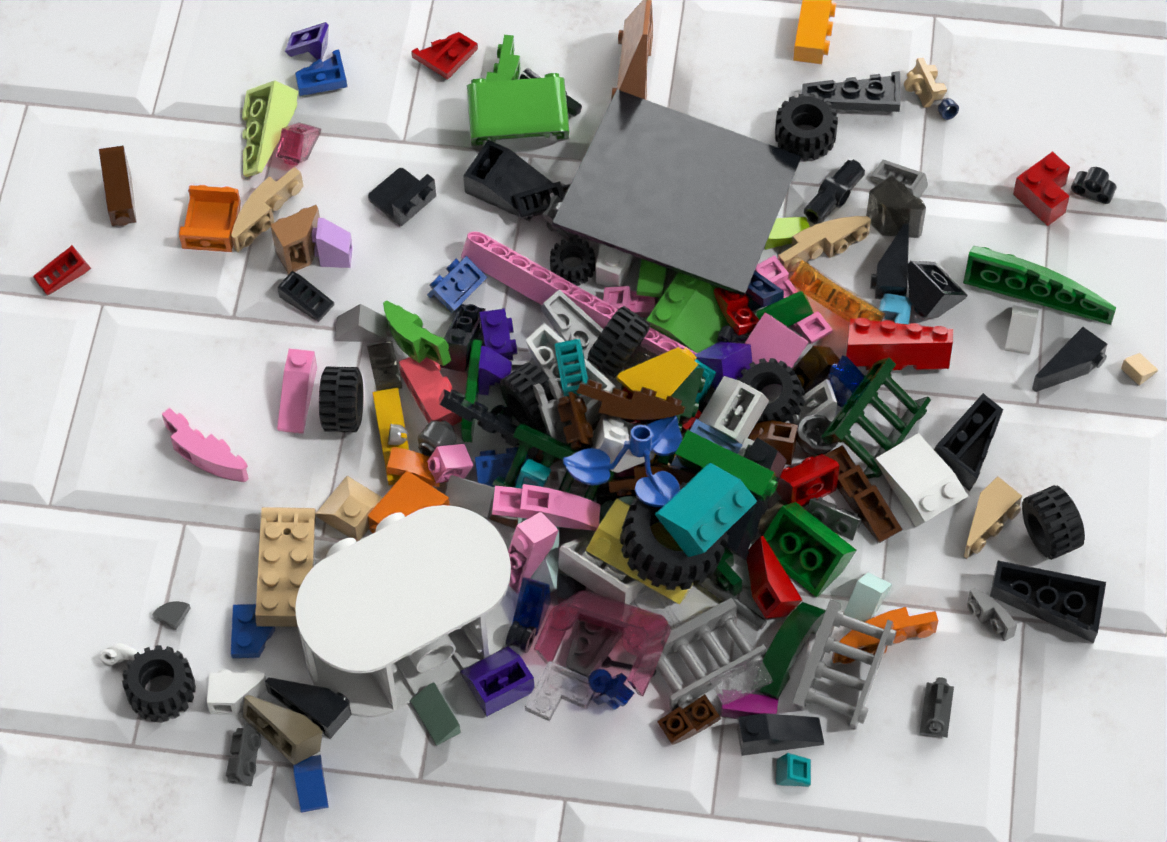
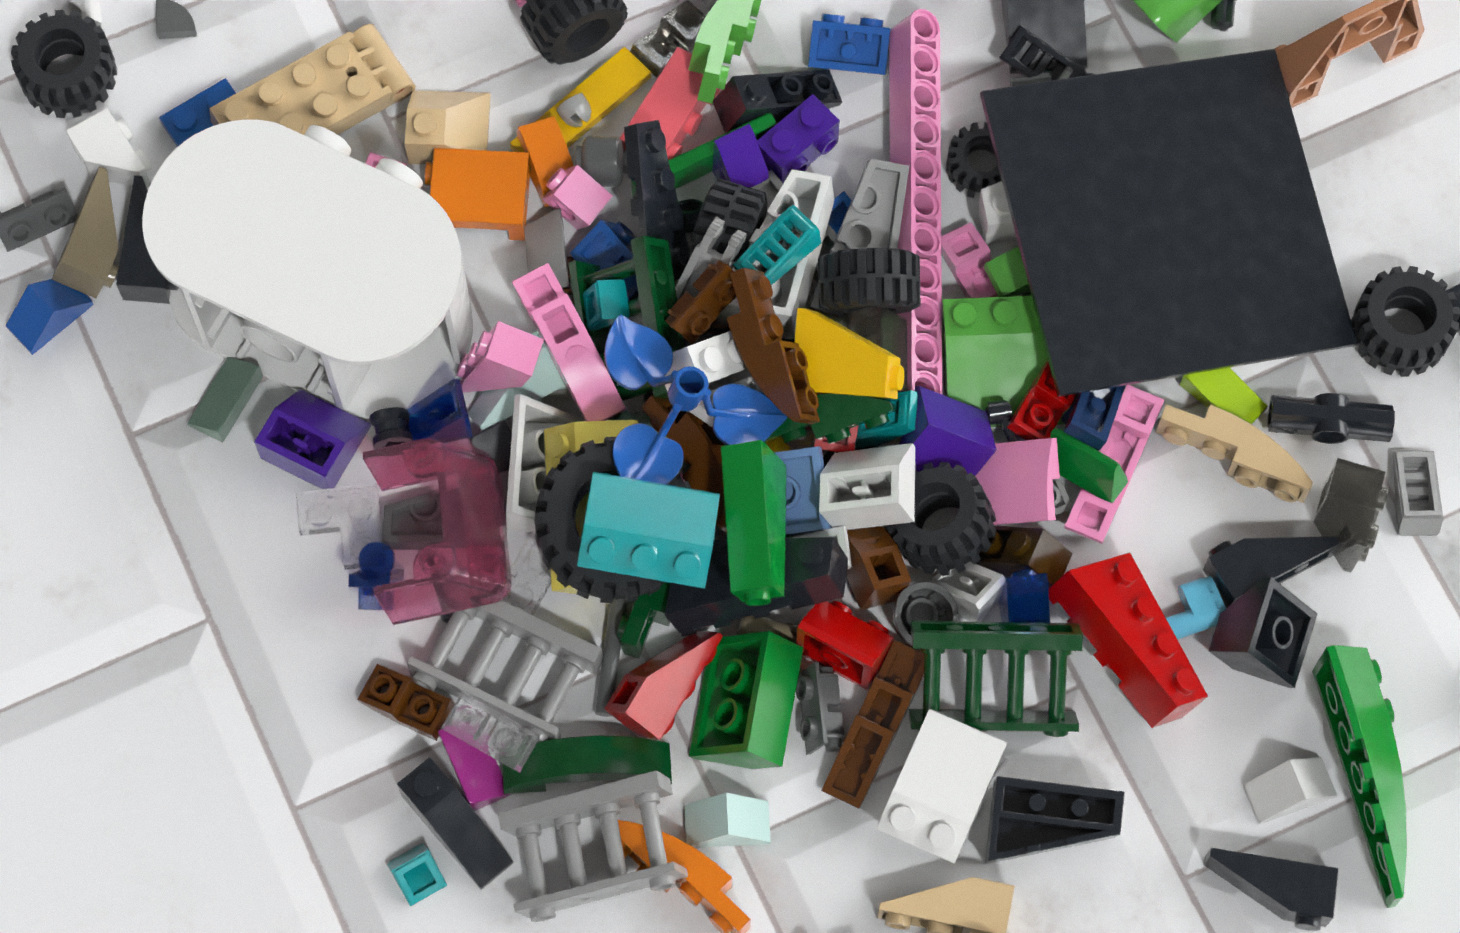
camera: 55 degrees right, 10 degrees up
clear orange slope [790,260,886,322] -> none

